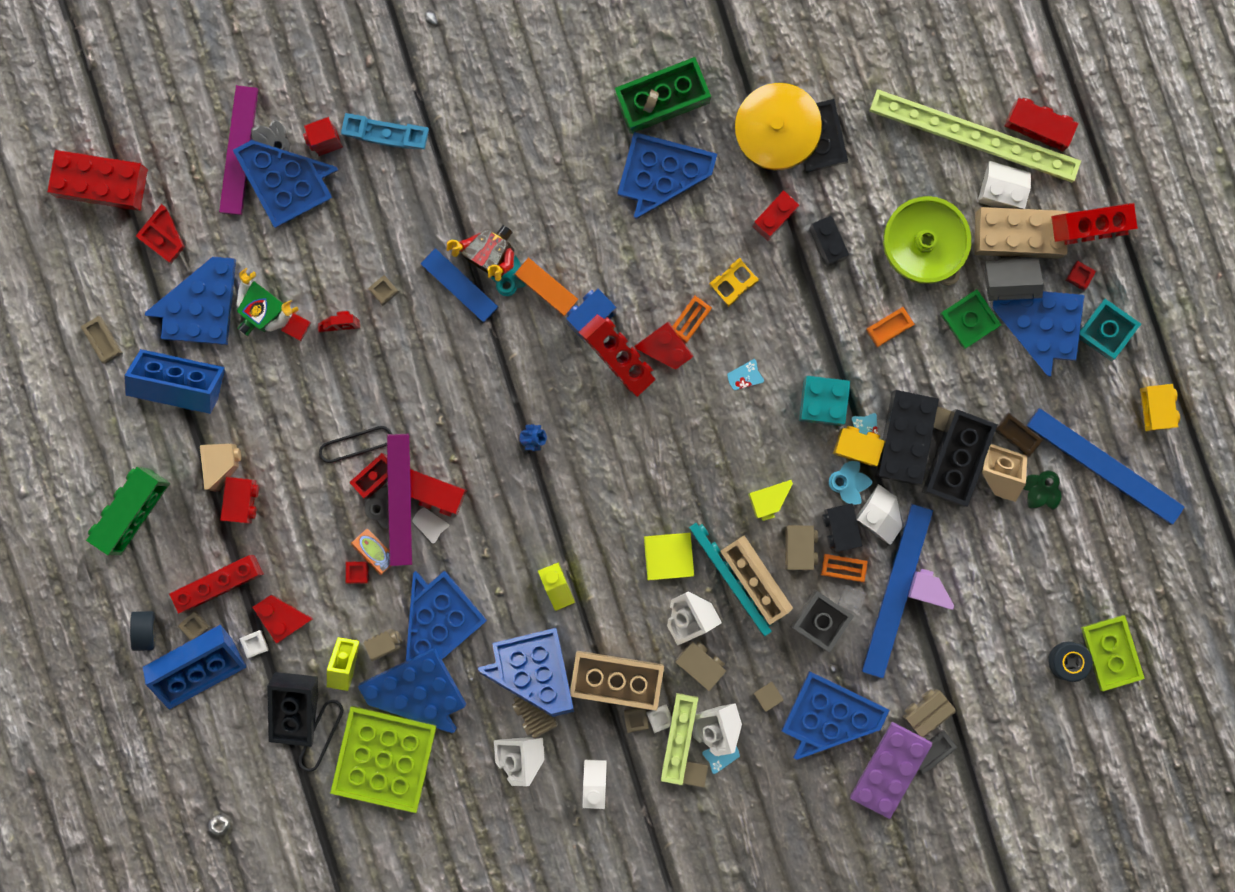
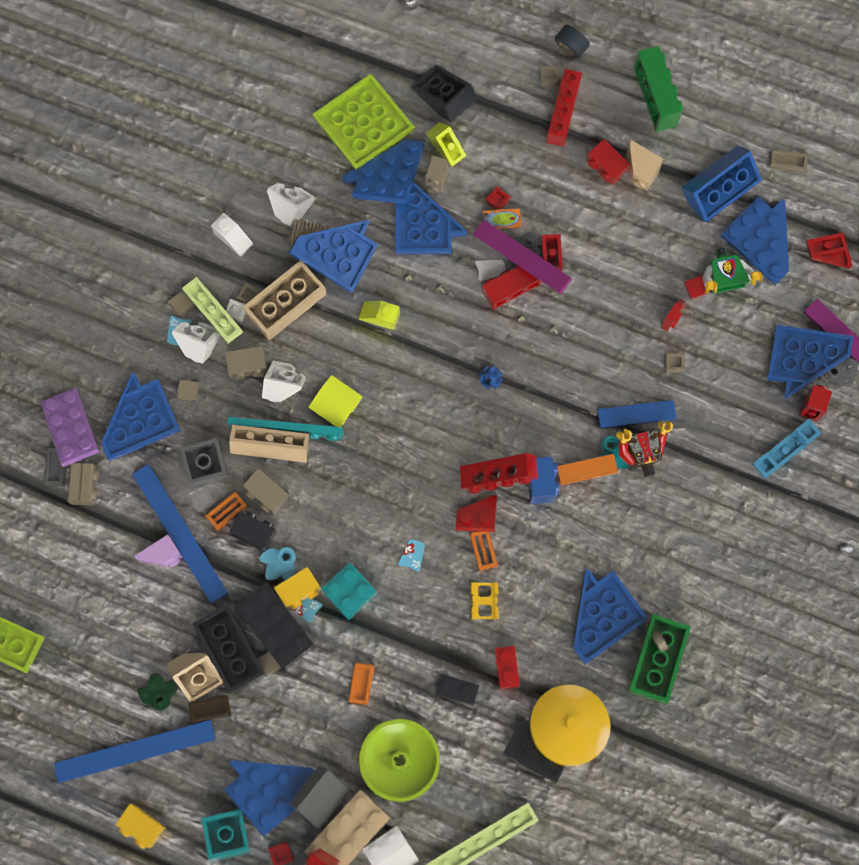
camera: 130 degrees right, 10 degrees down
blue slope [143,624,247,710] -> none
white tile [239,630,269,659] -> none
red wing [252,595,313,644] -> none
black piece [298,700,343,772] -> none
black piece [319,426,392,463] -> none
neon yellow slope [748,480,793,521] -> none
white slope [856,484,903,545] -> none
green plate [940,289,1001,349] -> none
black wheel [1048,641,1093,682] -> none

